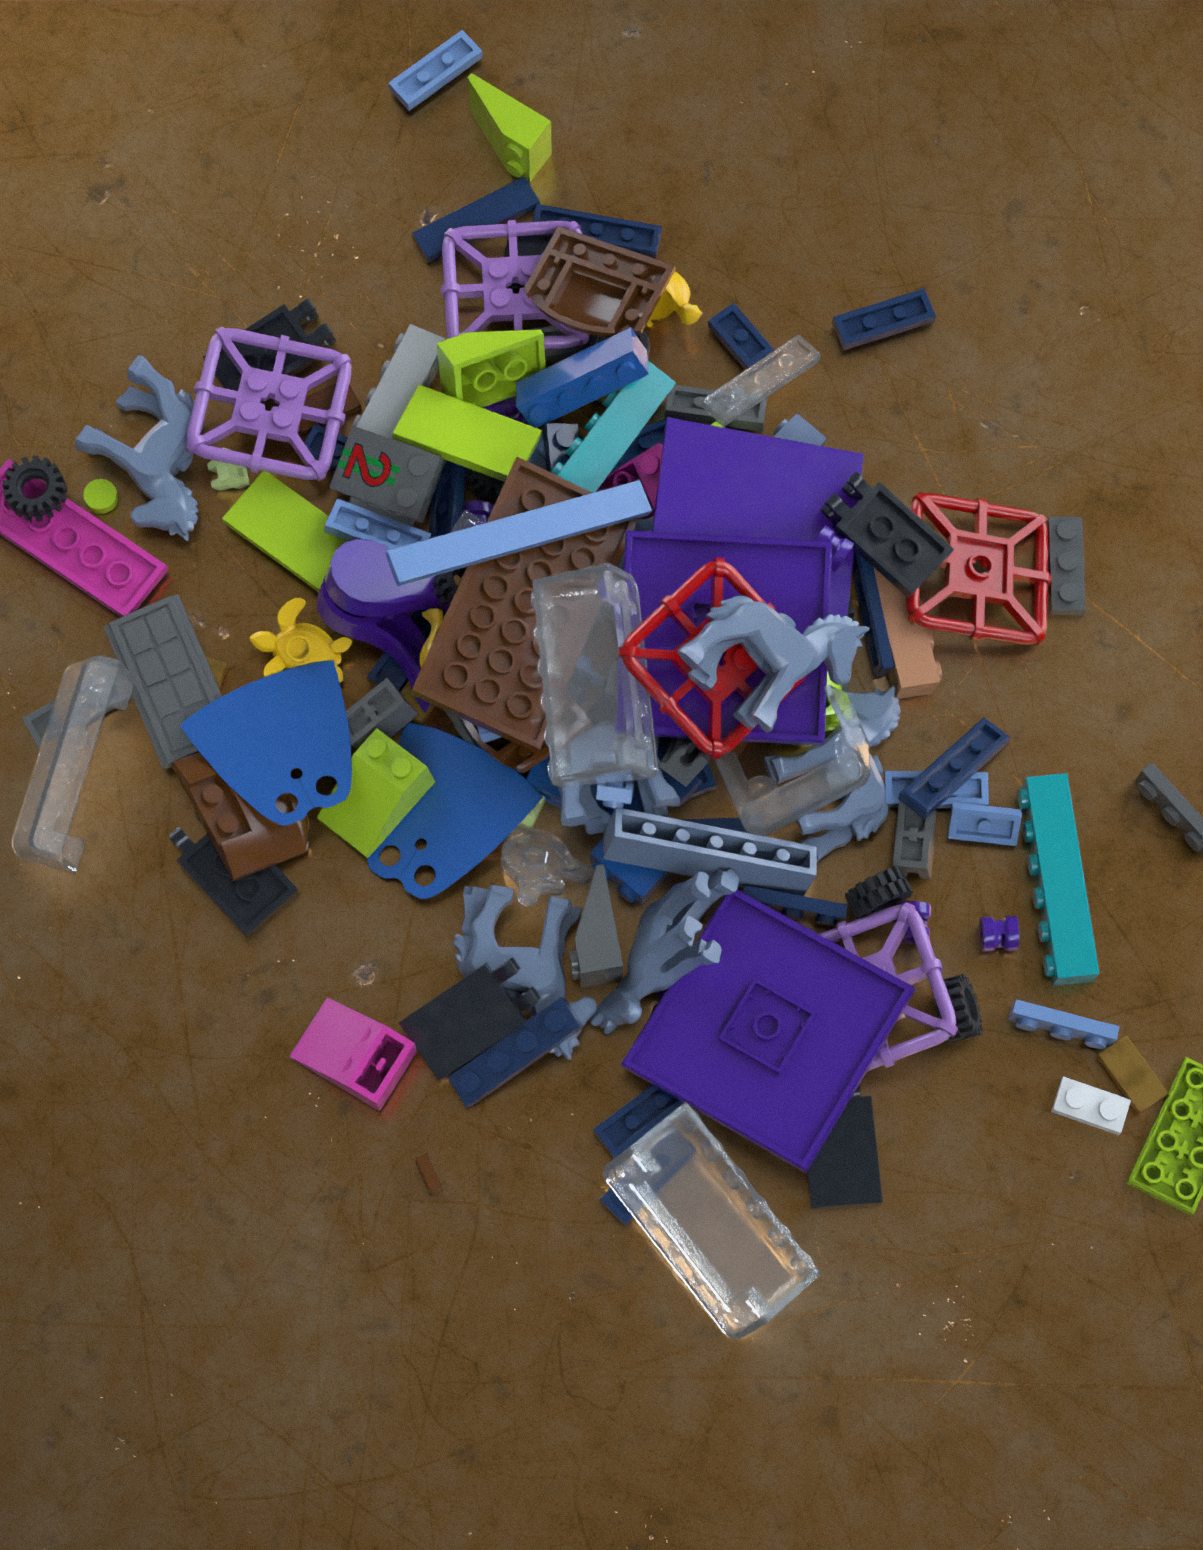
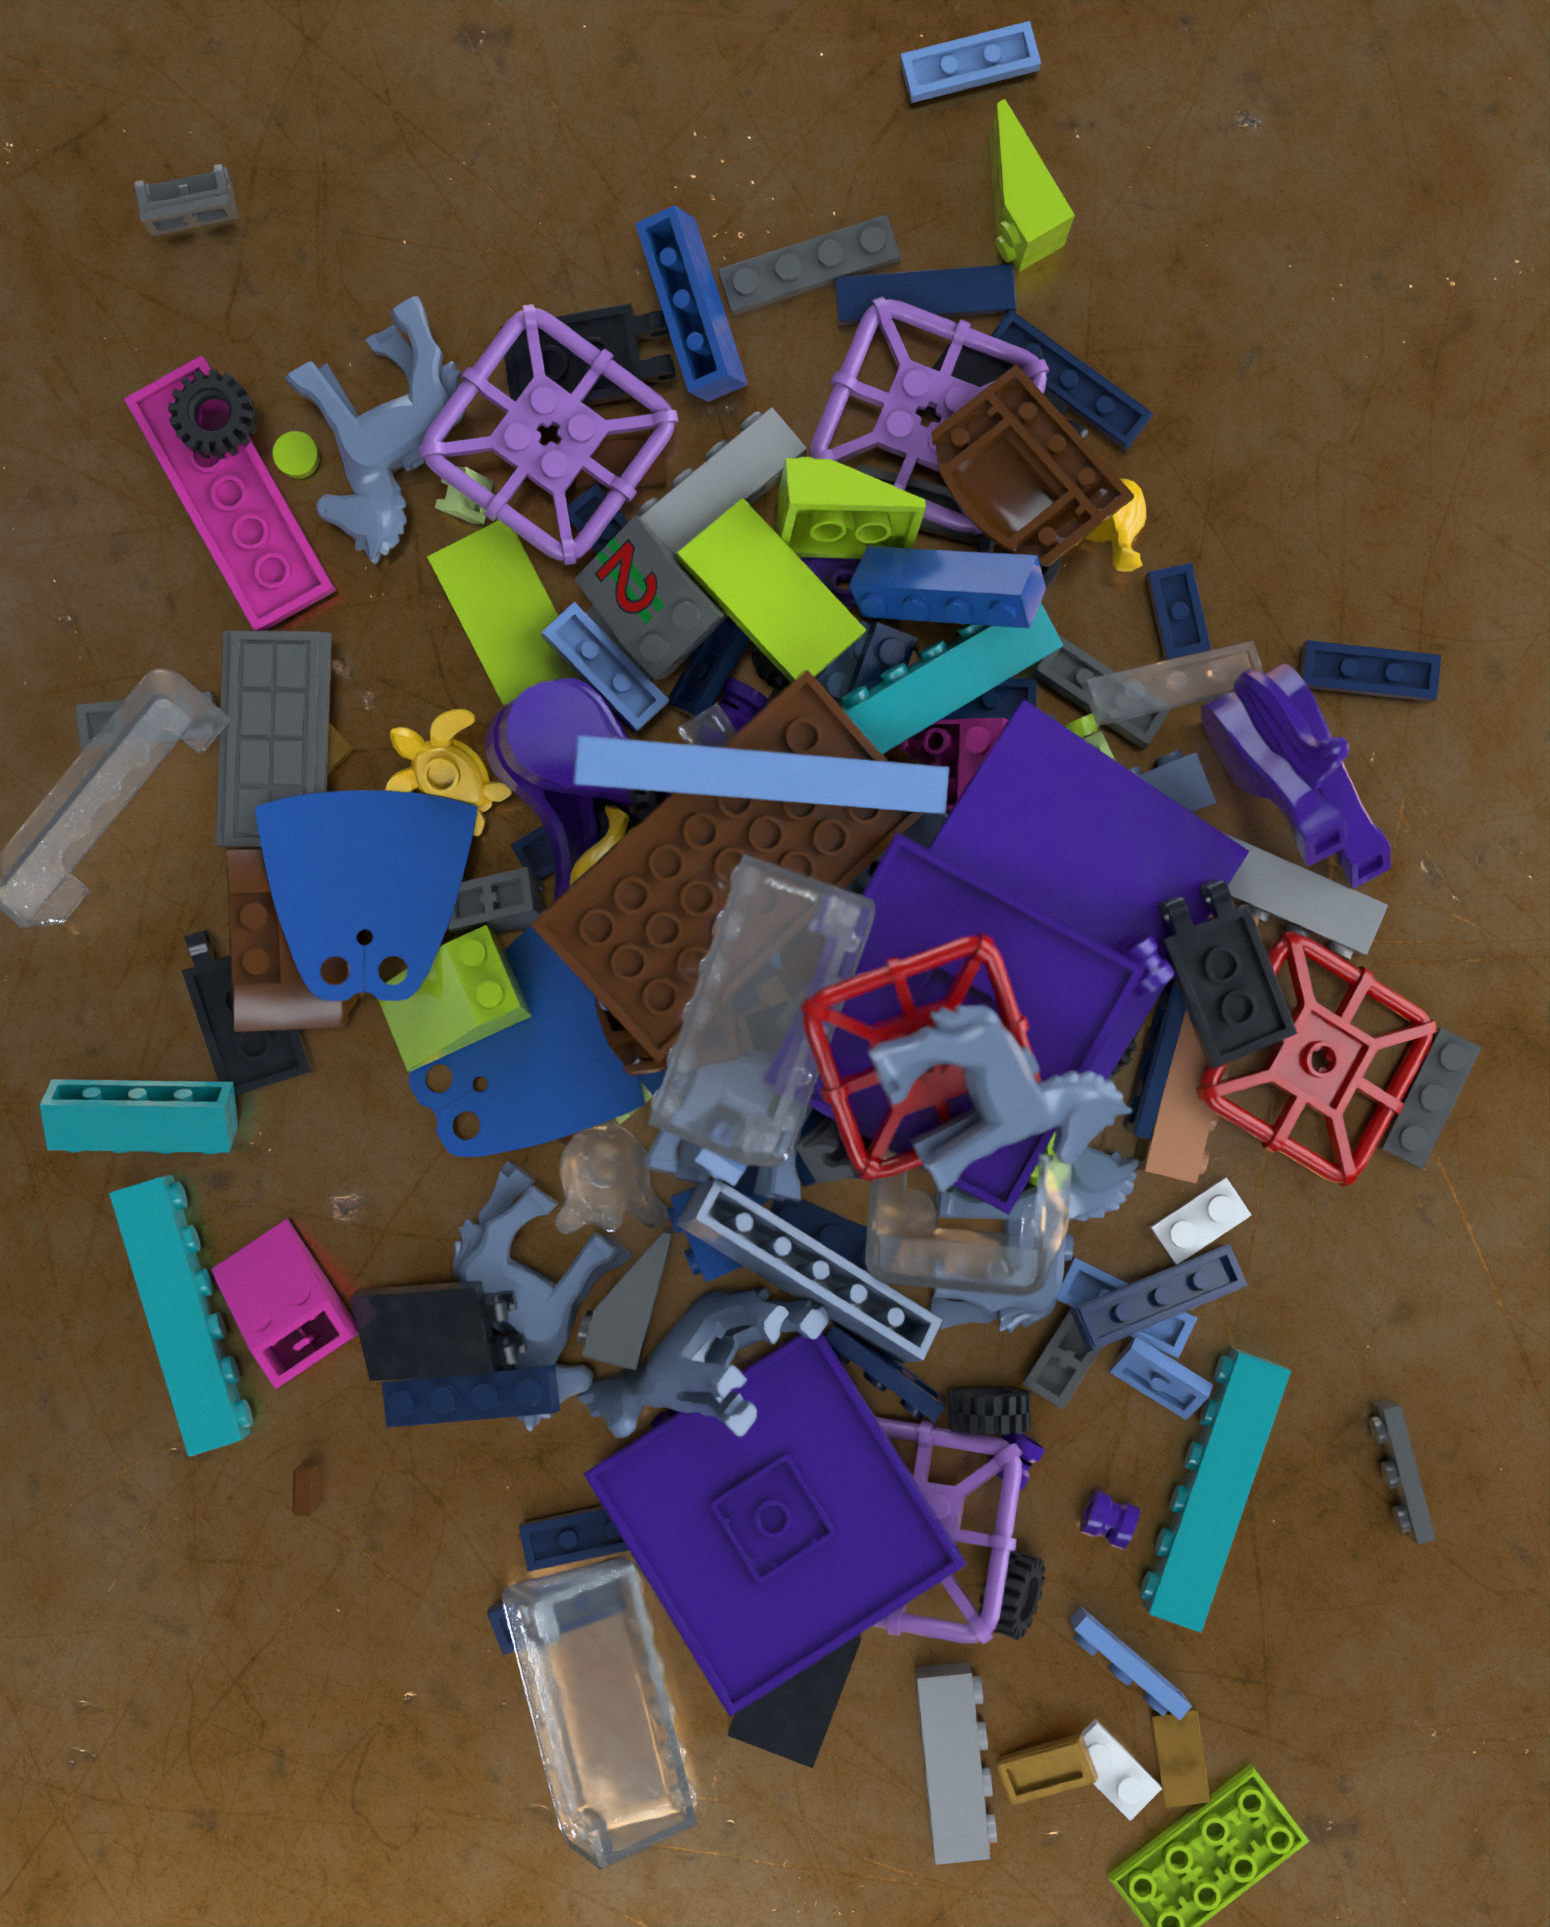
camera: 25 degrees right, 15 degrees up
none -> teal brick [40,1079,238,1155]
none -> teal brick [109,1175,253,1457]
none -> blue brick [635,205,748,402]
none -> dark grey plate [718,214,901,316]
none -> light grey brick [914,1662,997,1865]
none -> pearl gold tile [995,1733,1098,1806]
none -> white plate [1149,1177,1252,1265]
none -> dark purple animal [1200,663,1391,889]
none -> light grey brick [1222,832,1388,961]

